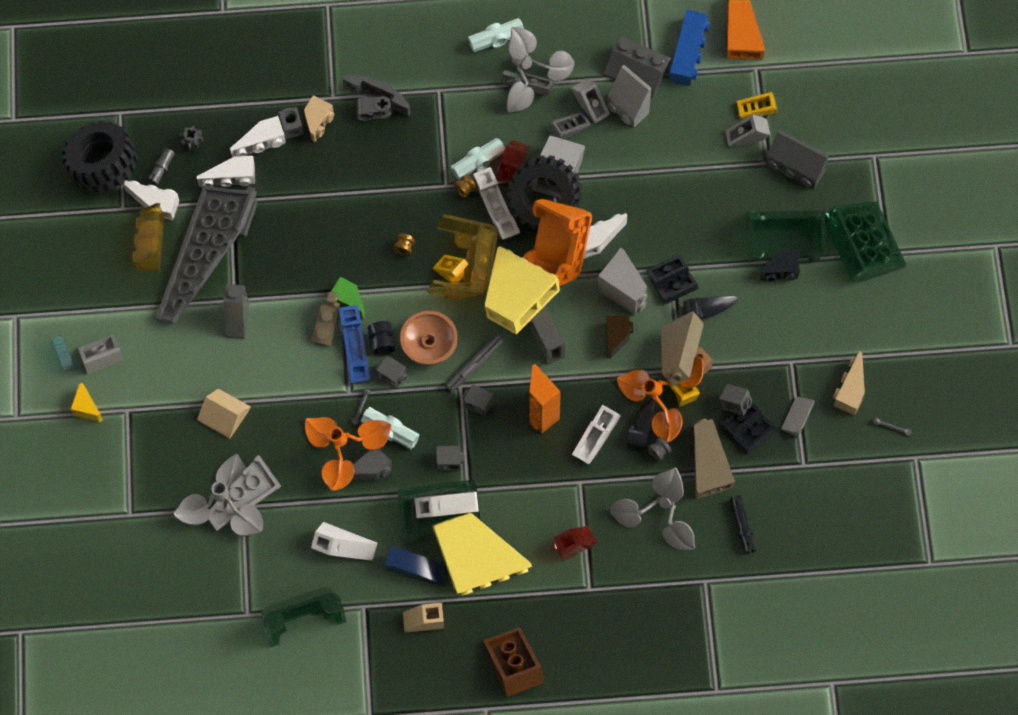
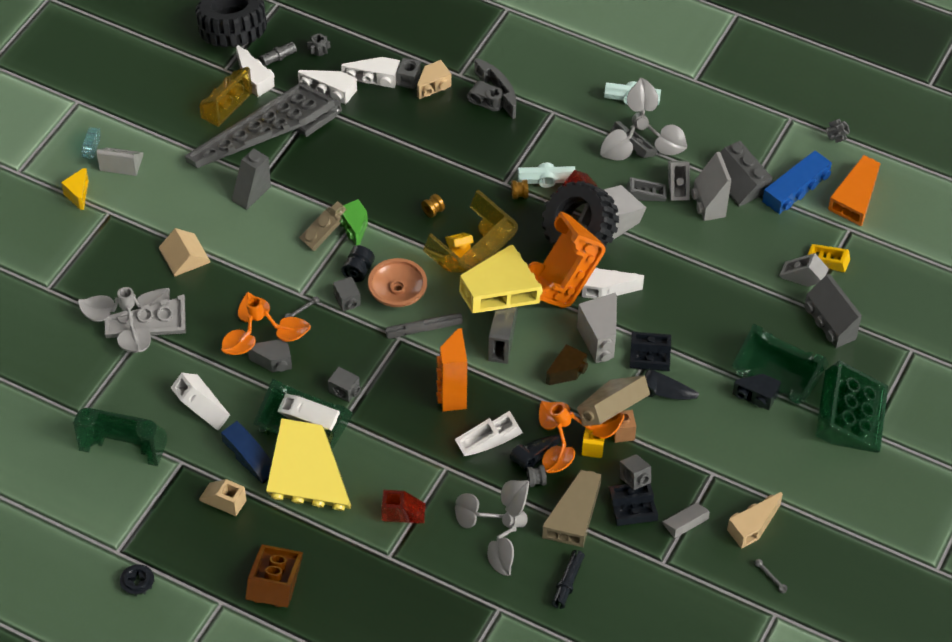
camera: 30 degrees right, 15 degrees down
blue slope [339,305,370,383] -> none
light aqua piece [361,407,419,450] -> none
dark grey brick [462,384,493,417] -> none
white slope [473,167,520,240] -> none

